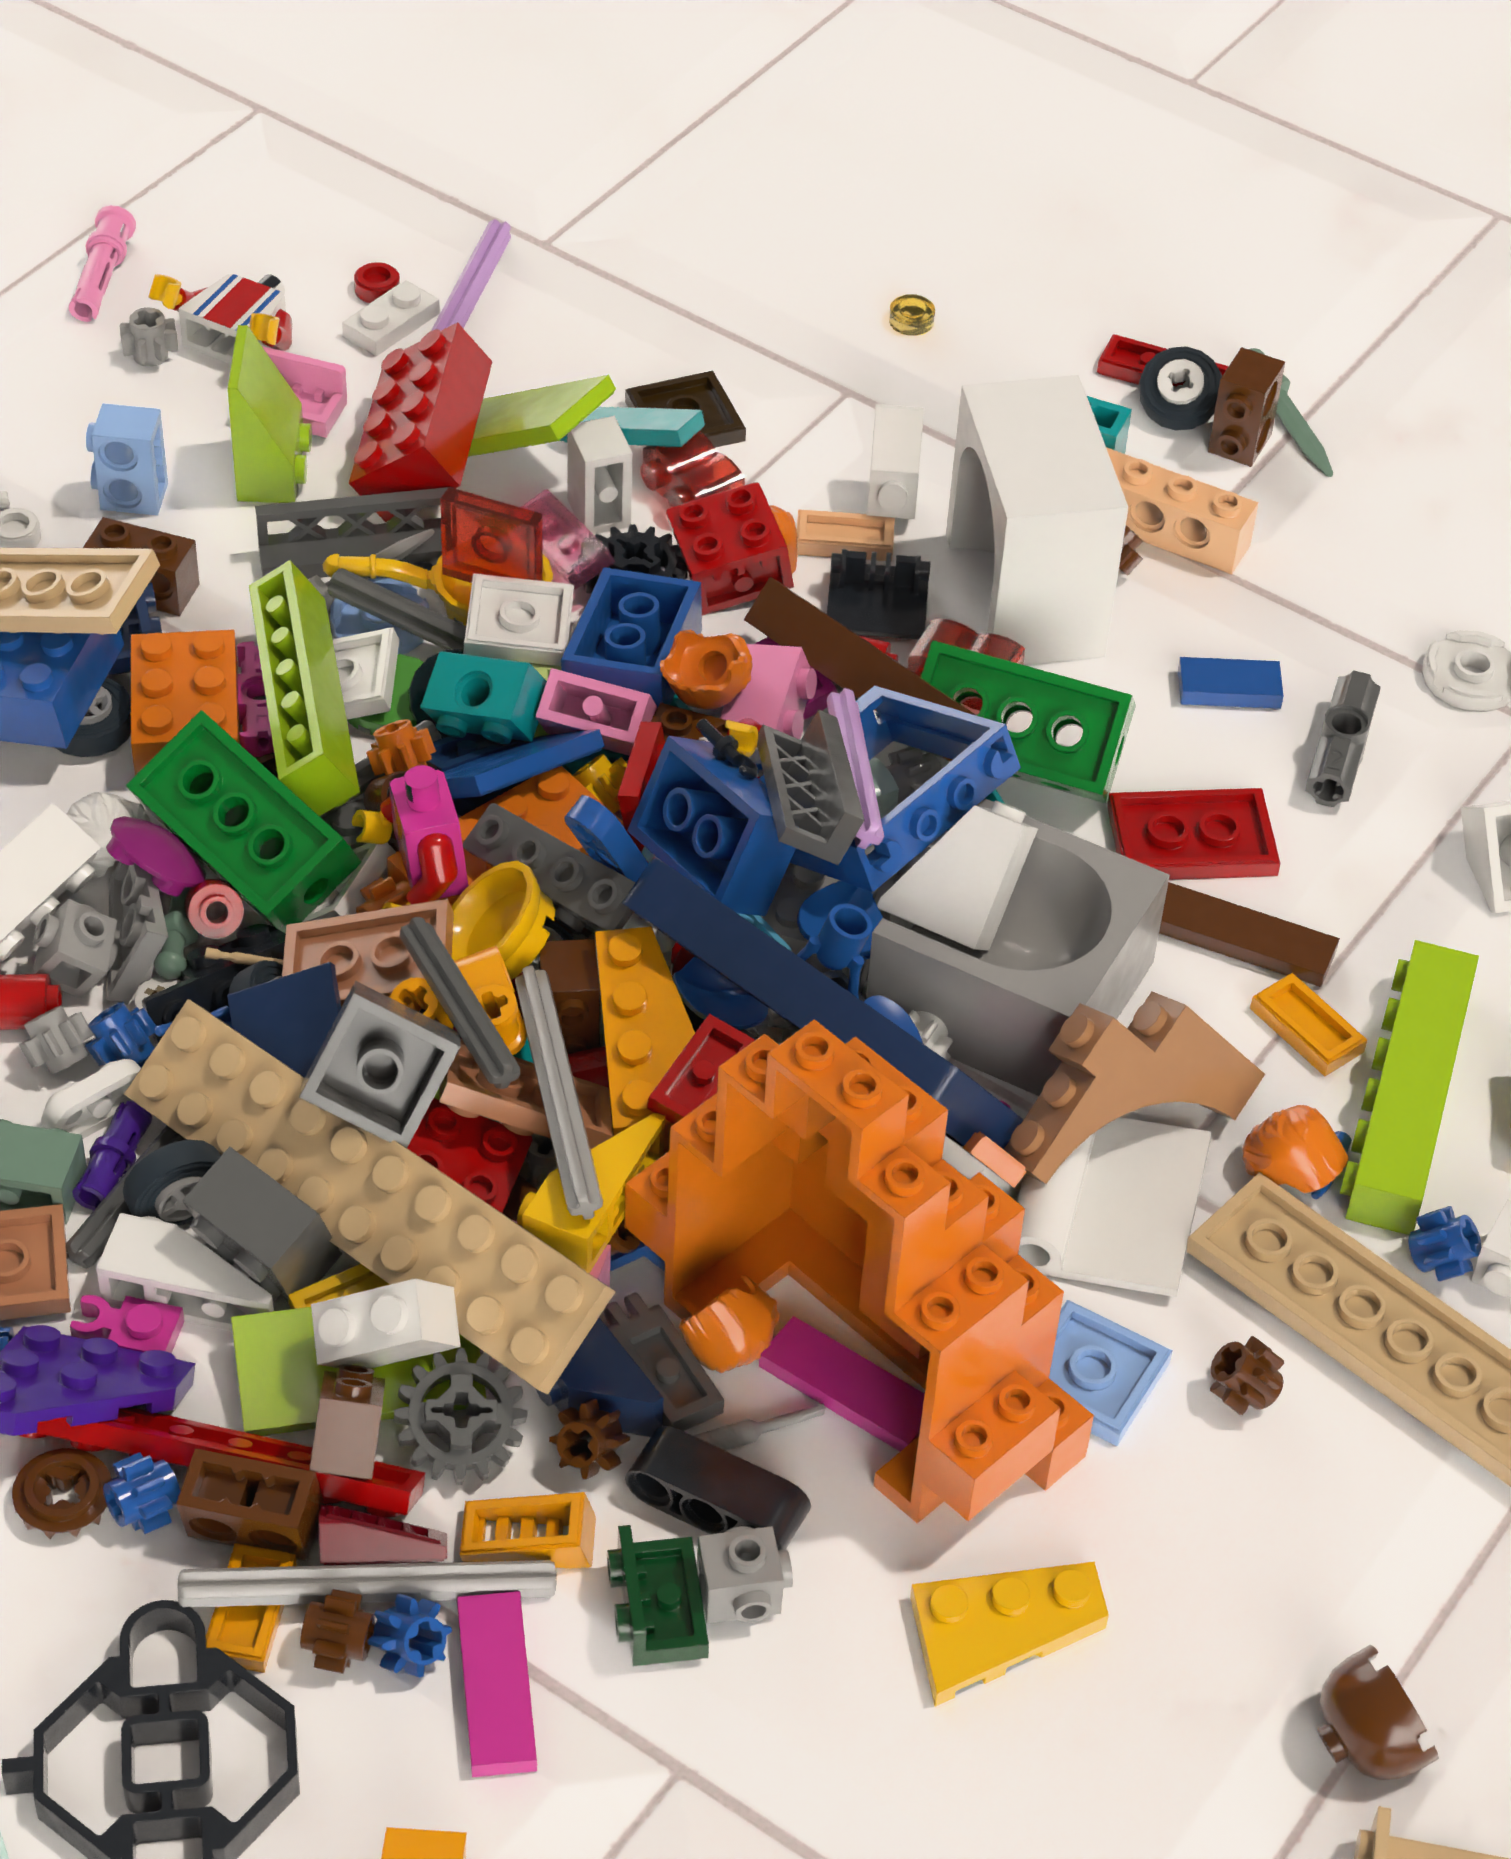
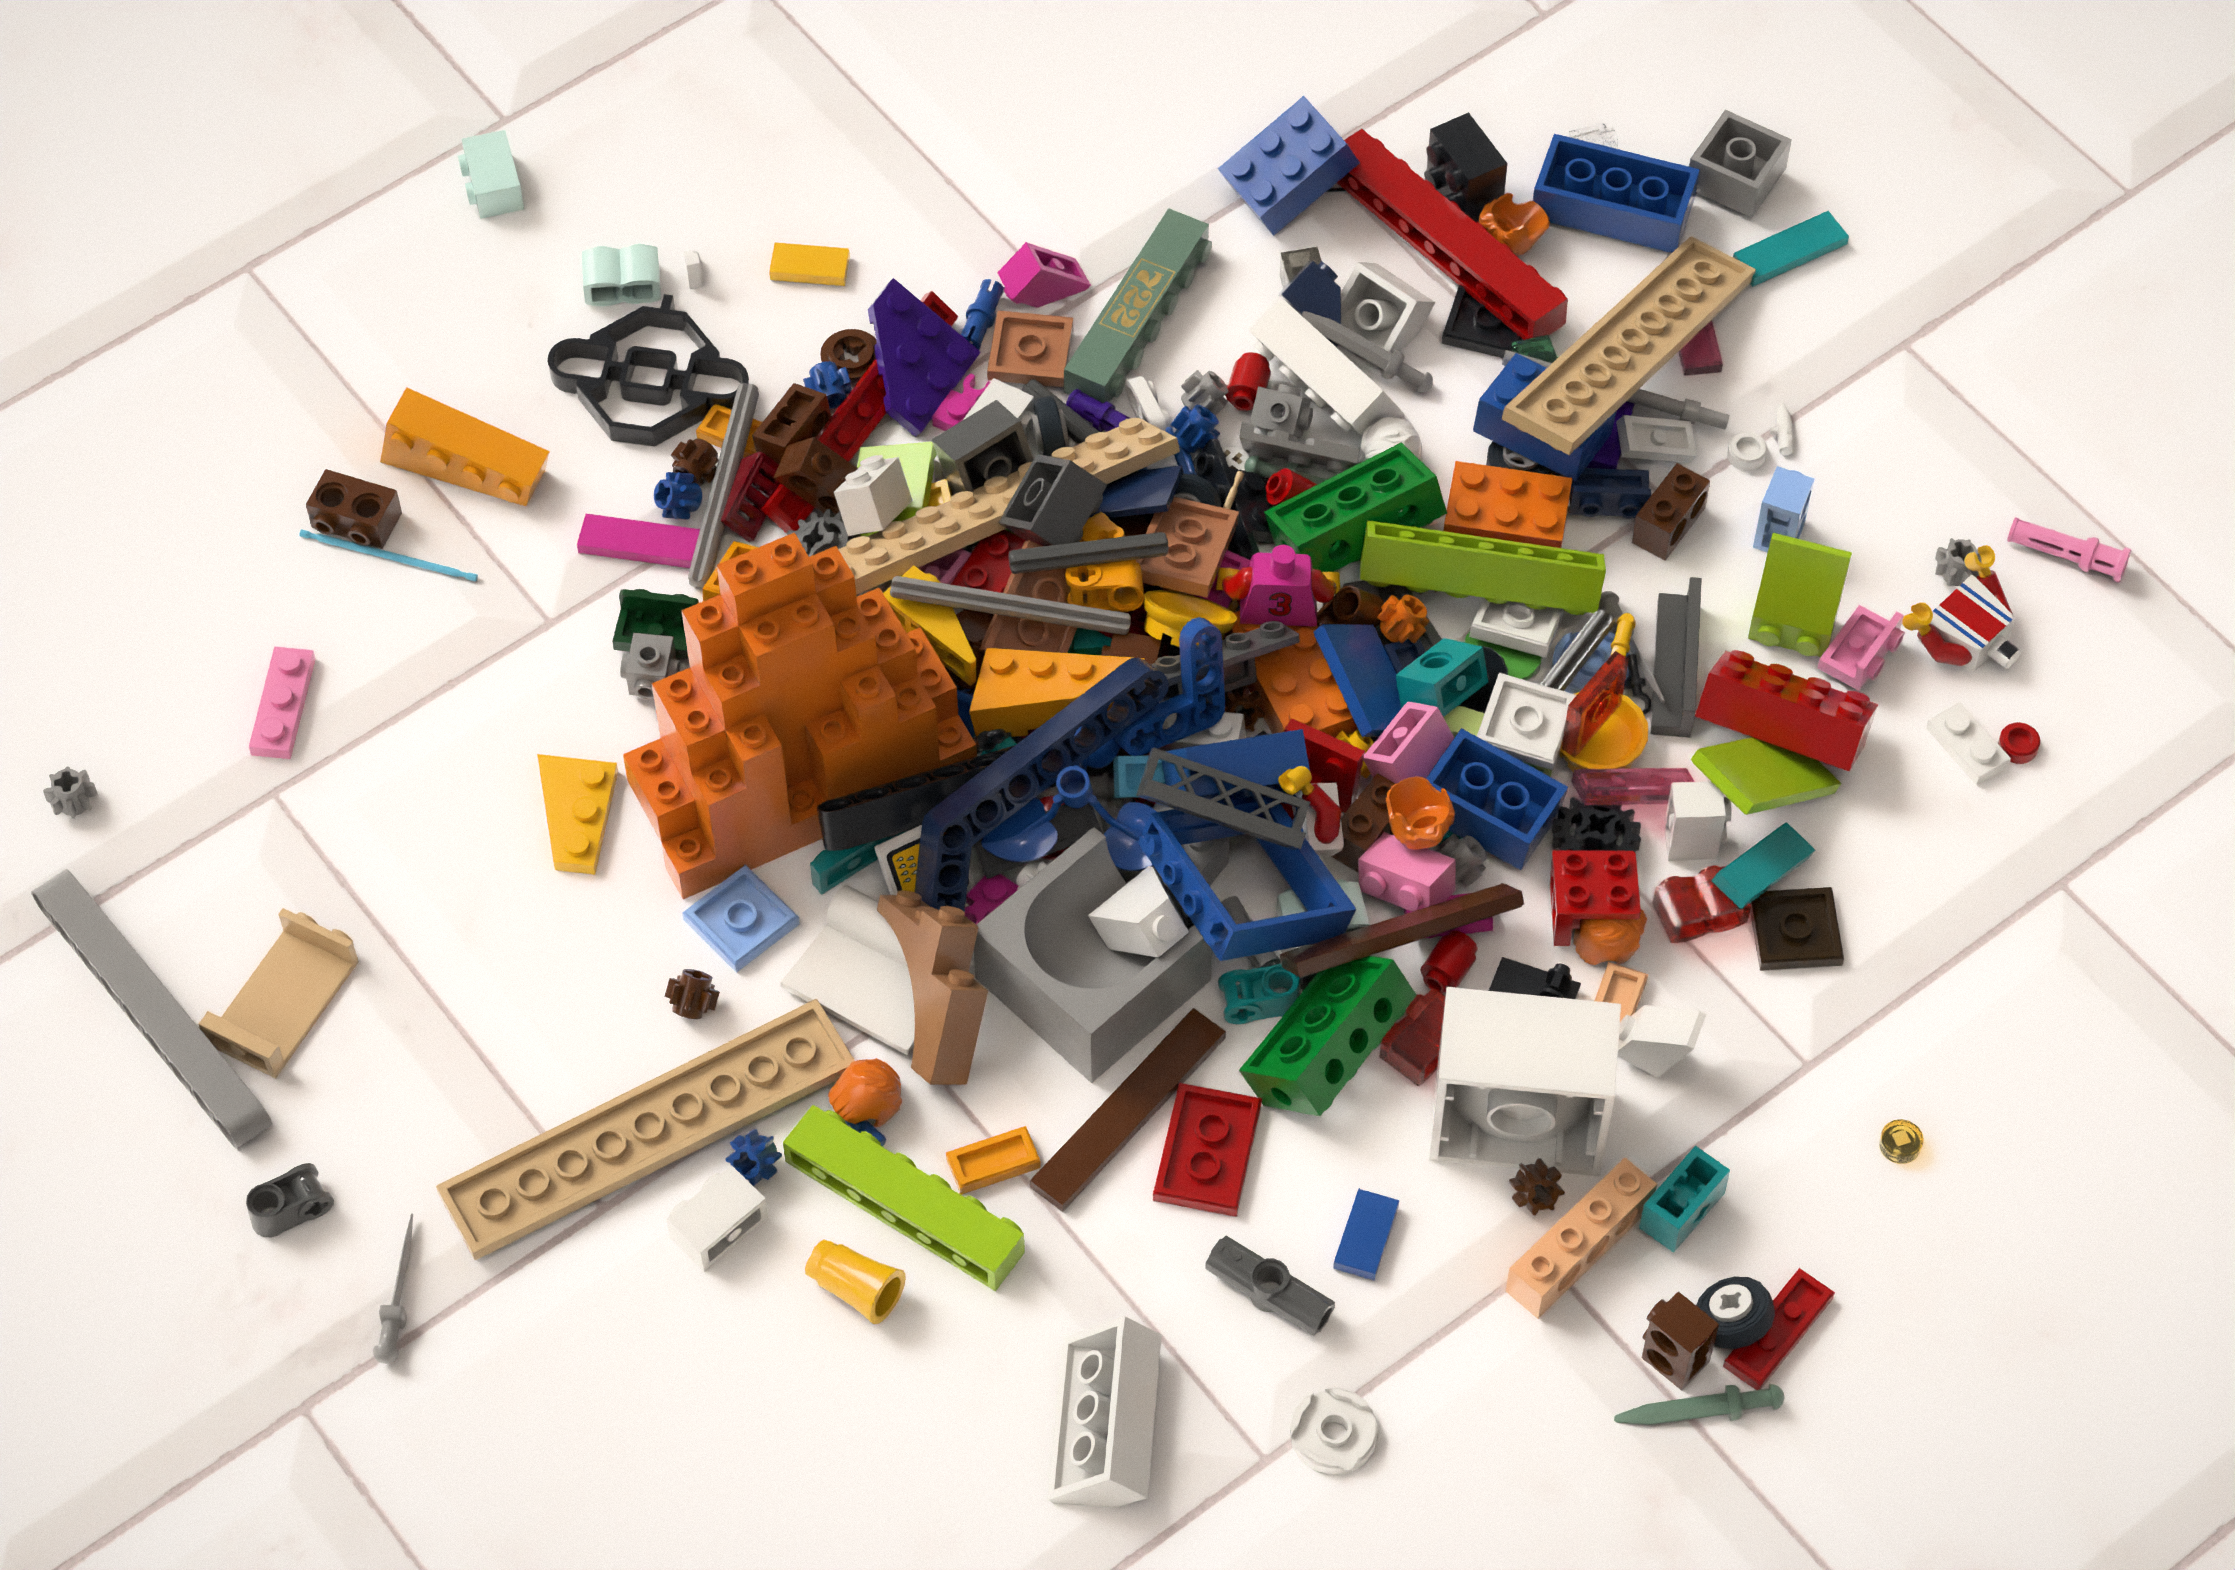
camera: 110 degrees right, 10 degrees up
magenta dish [106,816,207,897] -> none
lavender axle [431,219,511,331] -> none
red plate [647,1013,755,1124] -> none
black hand [696,719,759,779] -> none
lavender axle [827,688,884,849] -> none
tile [963,1132,1027,1188] -> none
reddish brown cylinder [1316,1644,1439,1780] -> none

